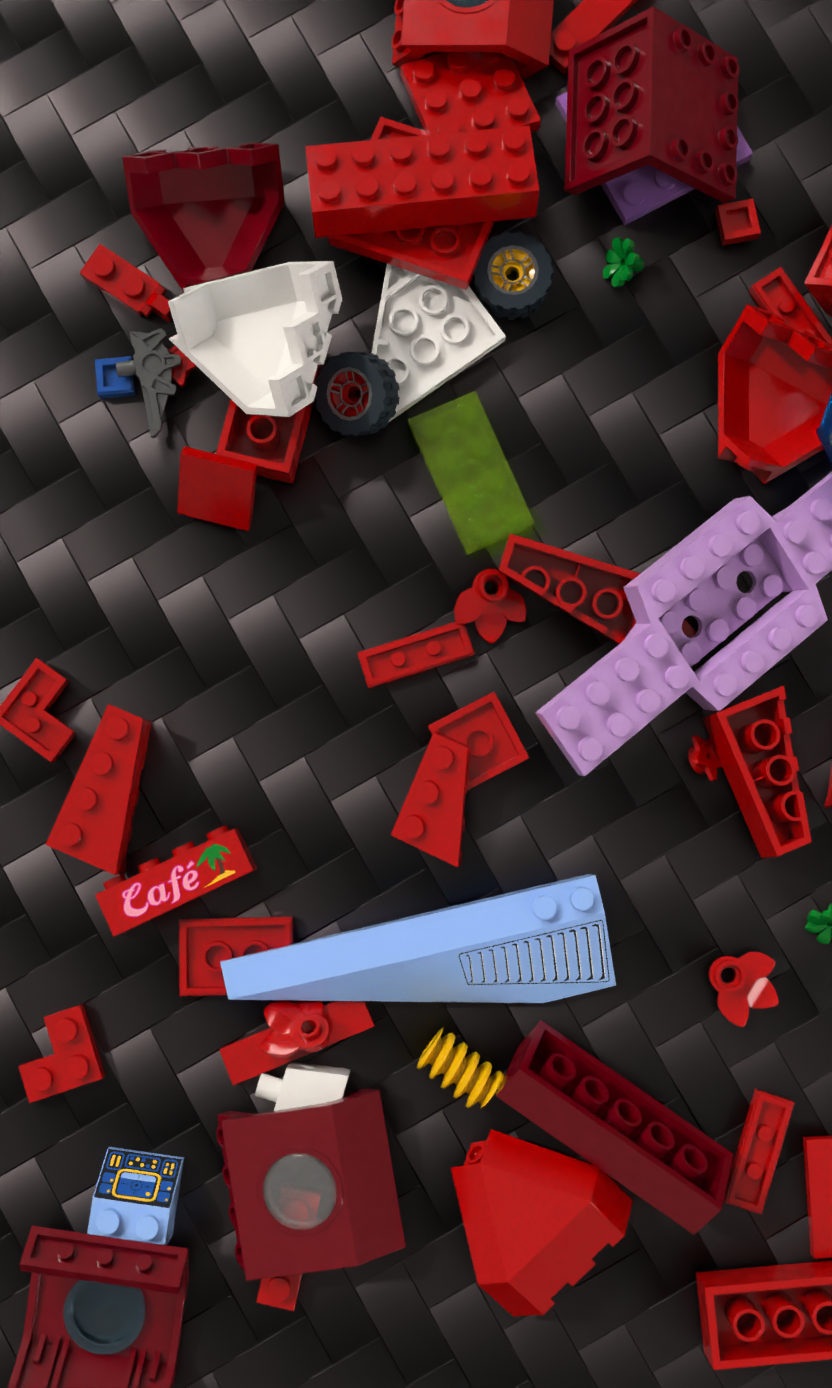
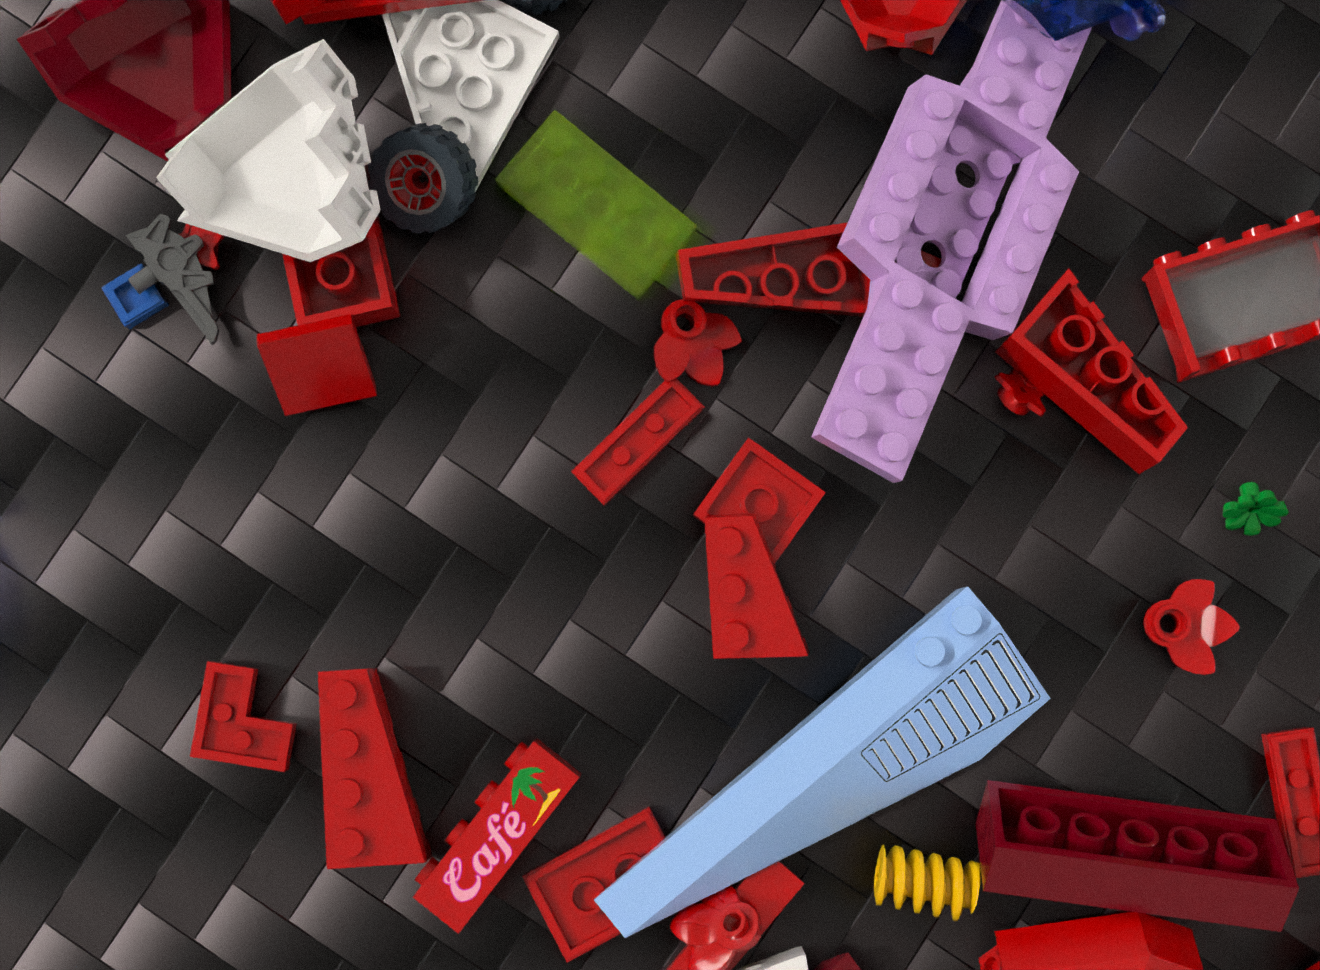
camera: 30 degrees left, 0 degrees up
red hinge [79,244,173,323] -> none

